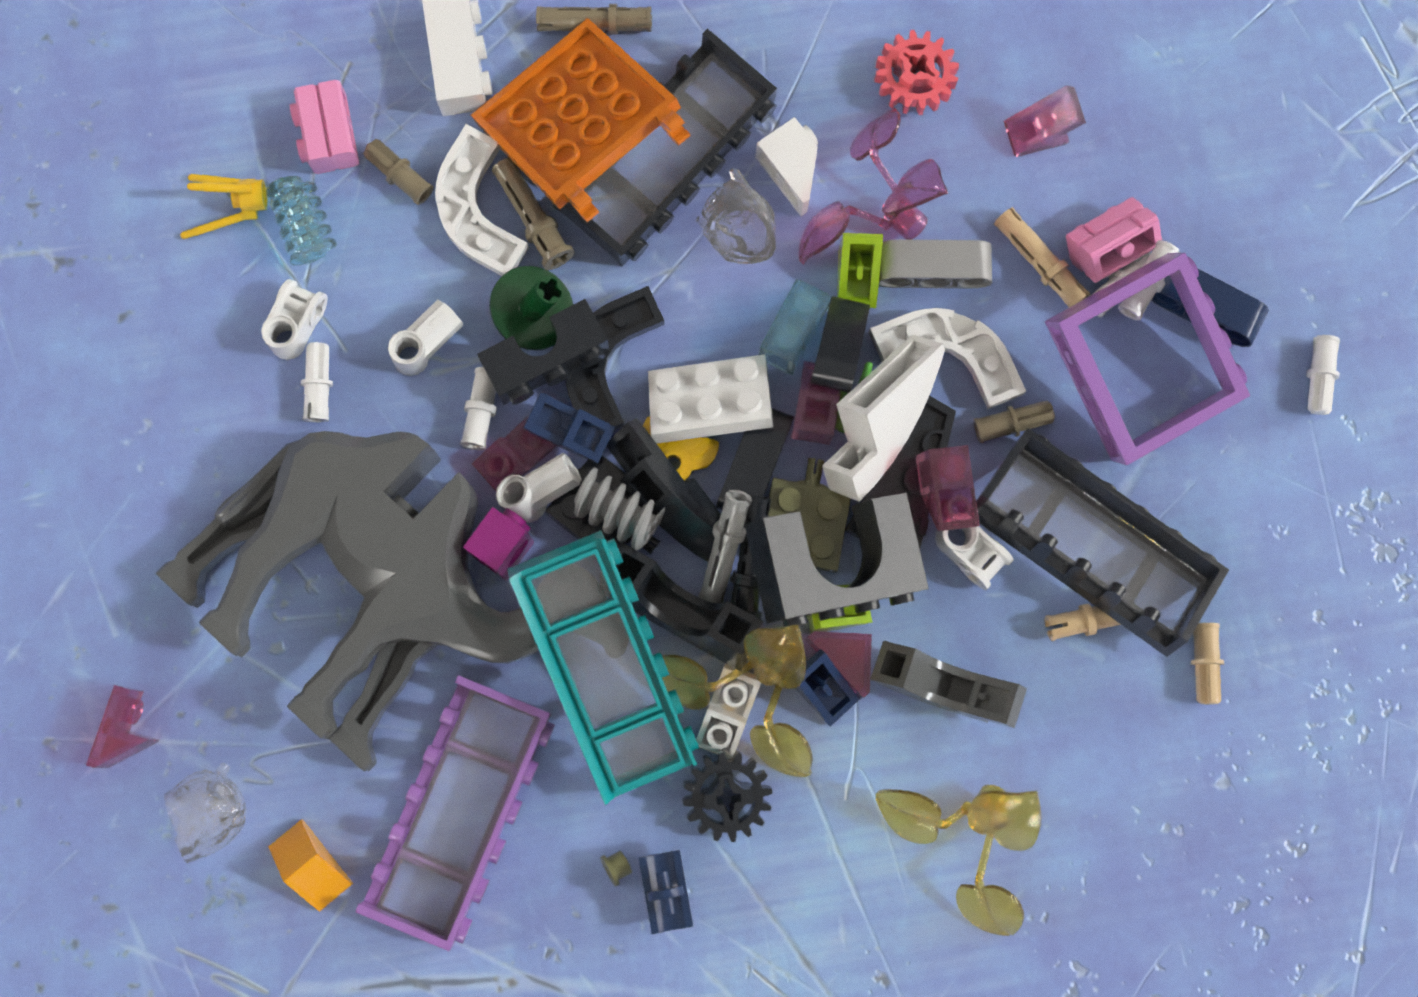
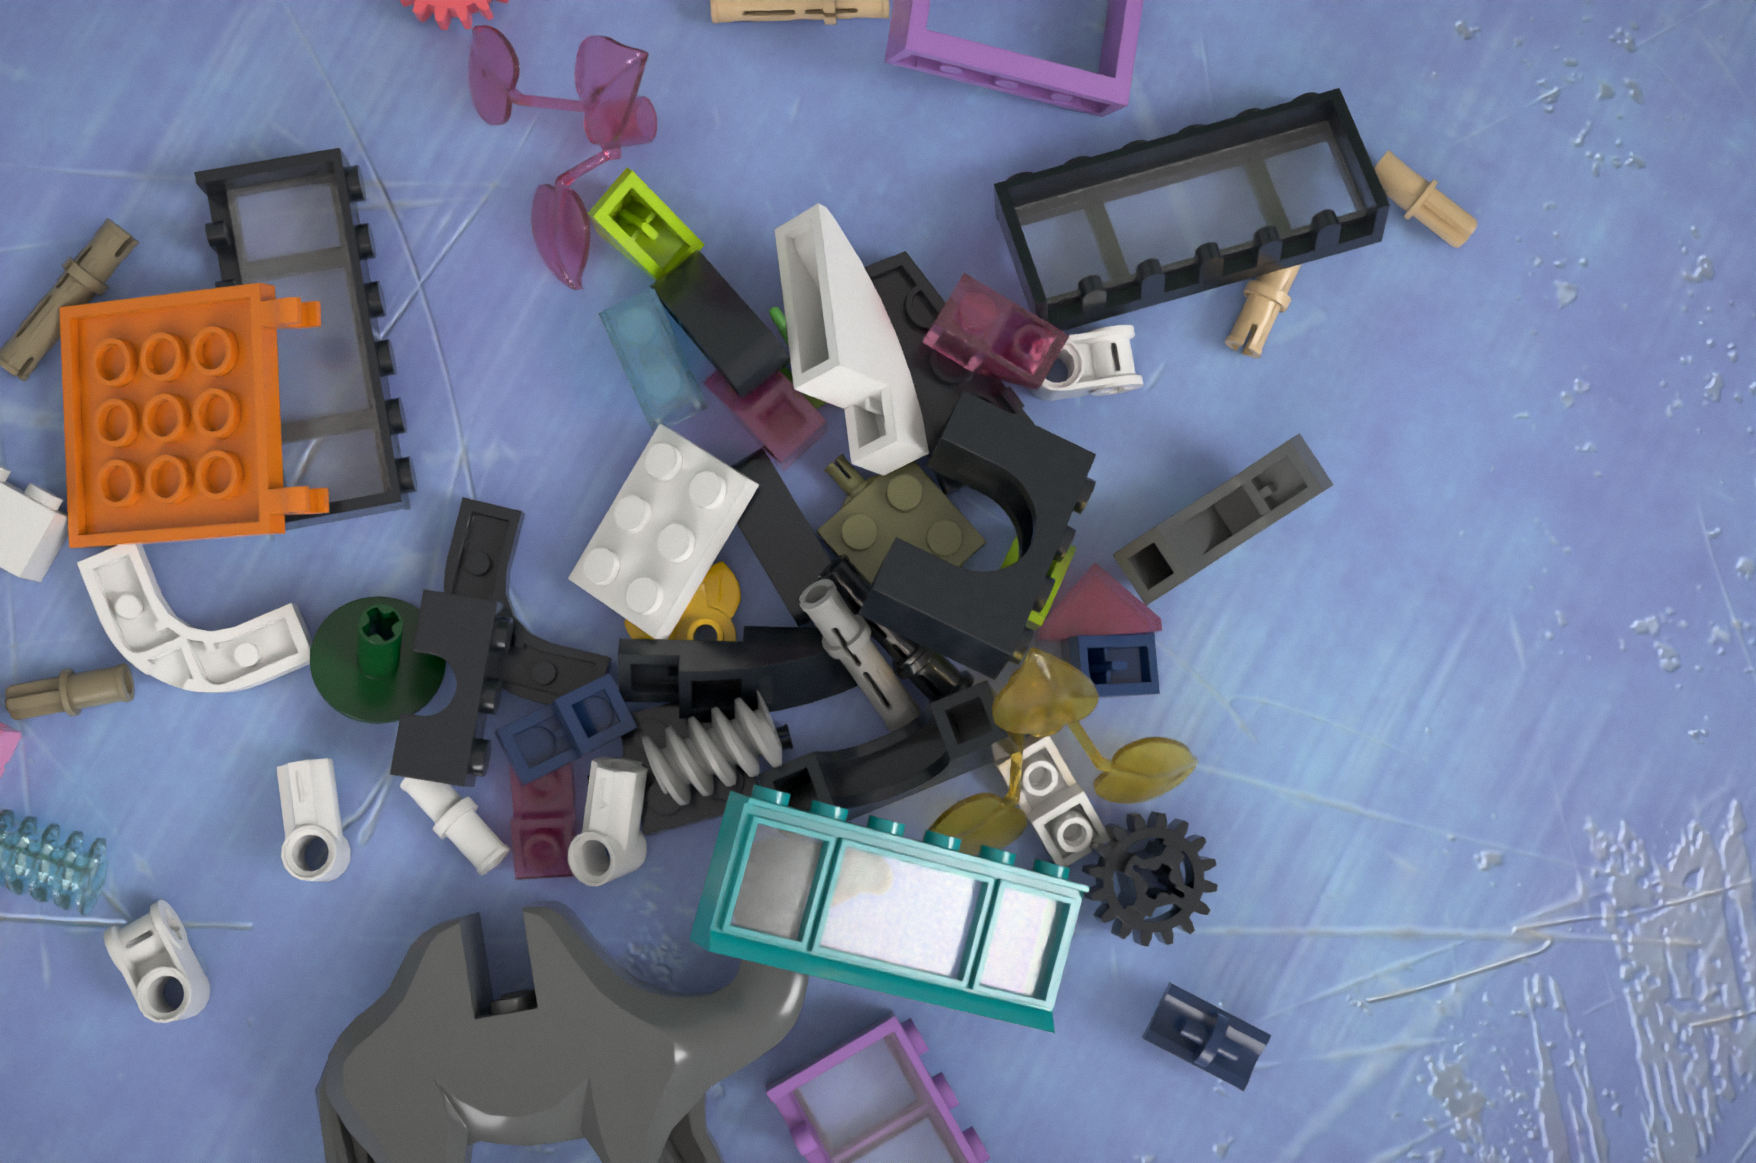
camera: 55 degrees left, 5 degrees up
white axle [301,342,333,423] -> none
magenta brick [463,507,534,581] -> none
dark tan pin [492,158,575,270] -> none
olive piece [600,850,632,887] -> none
clear helmet [696,168,776,264] -> none
white slope [756,117,818,216] -> none
white plate [868,308,1026,409] -> none
clear yellow plant [875,785,1042,936] -> none
light grey beam [879,240,992,289] -> none
dark tan axle [973,401,1055,443] -> none

